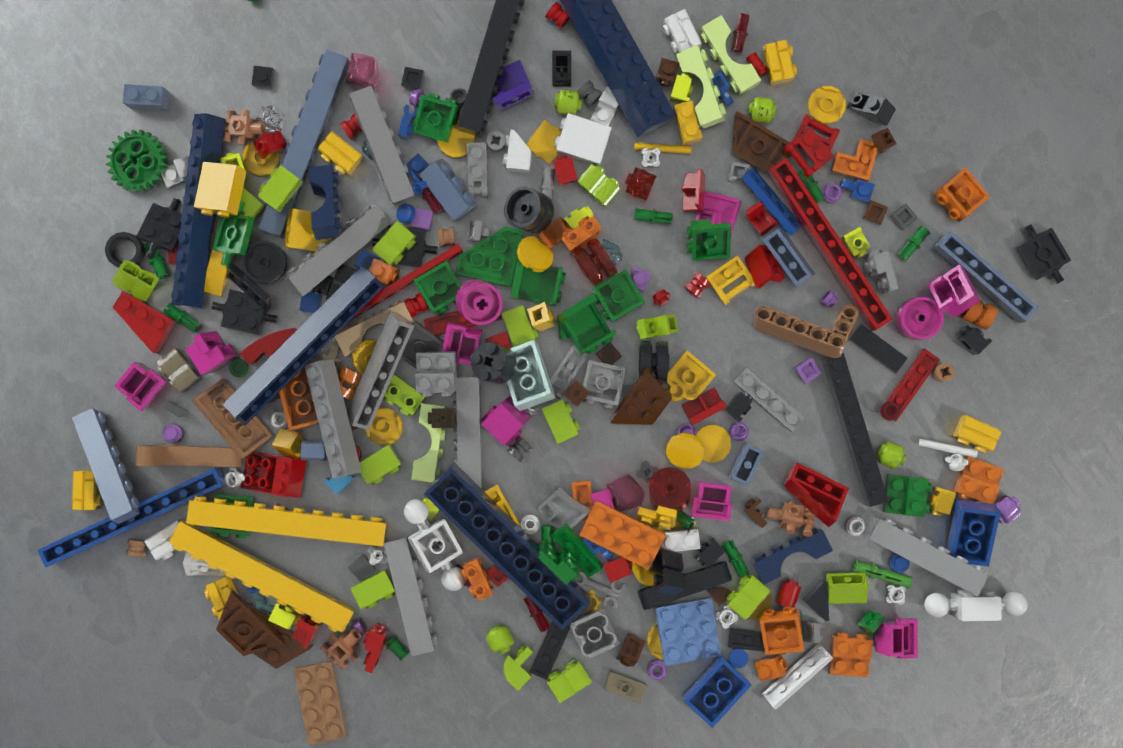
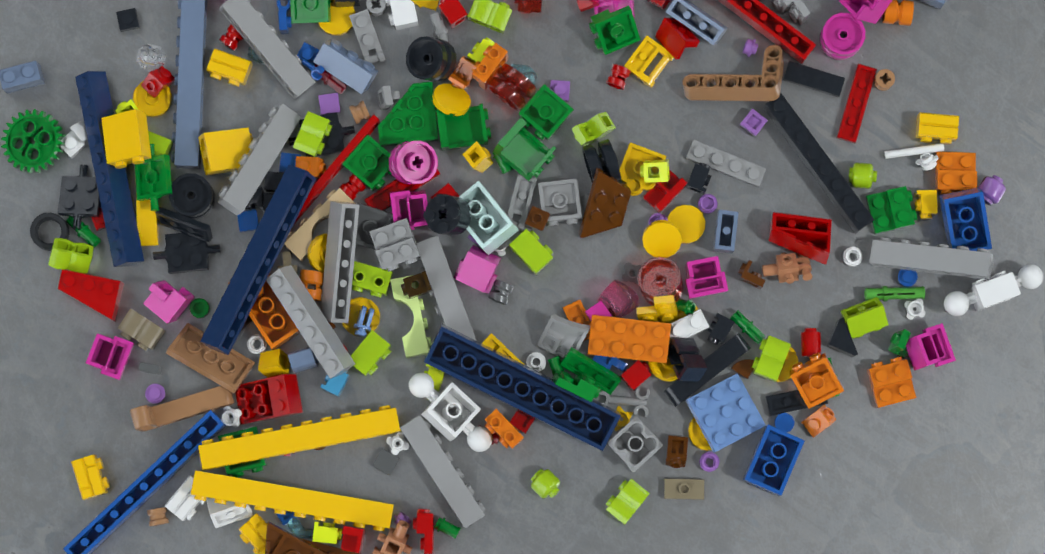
camera: 20 degrees left, 5 degrees down
brick [72,408,140,524] -> none
green axle [164,303,200,333] -> none
nougat piece [222,110,267,145] -> none
red slope [239,328,298,366] -> none
lime brick [258,165,303,212] -> none
dark blue arch [309,164,342,240] -> none
lime brick [350,569,395,610] -> none
blue tile [397,203,415,224] -> none
lime brick [502,305,539,347] -> none
lime brick [504,644,534,691] -> none
dark red axle [523,597,550,632] -> none
black tile [529,621,570,680] -> none
reddish brown tile [596,342,622,365] -> none
green axle [634,208,673,224] -> none
red plate [652,289,671,306] -> none
white plate [715,605,738,628] -> none
dark blue arch [751,527,833,585] -> none
white plate [762,643,833,710] -> none
light grey tile [801,621,824,643] -> none
dark red plate [880,401,900,421] -> none
black brick [958,325,992,355] -> none
none -> medium blue arm [354,306,374,337]
none -> neon yellow brick [640,159,670,183]

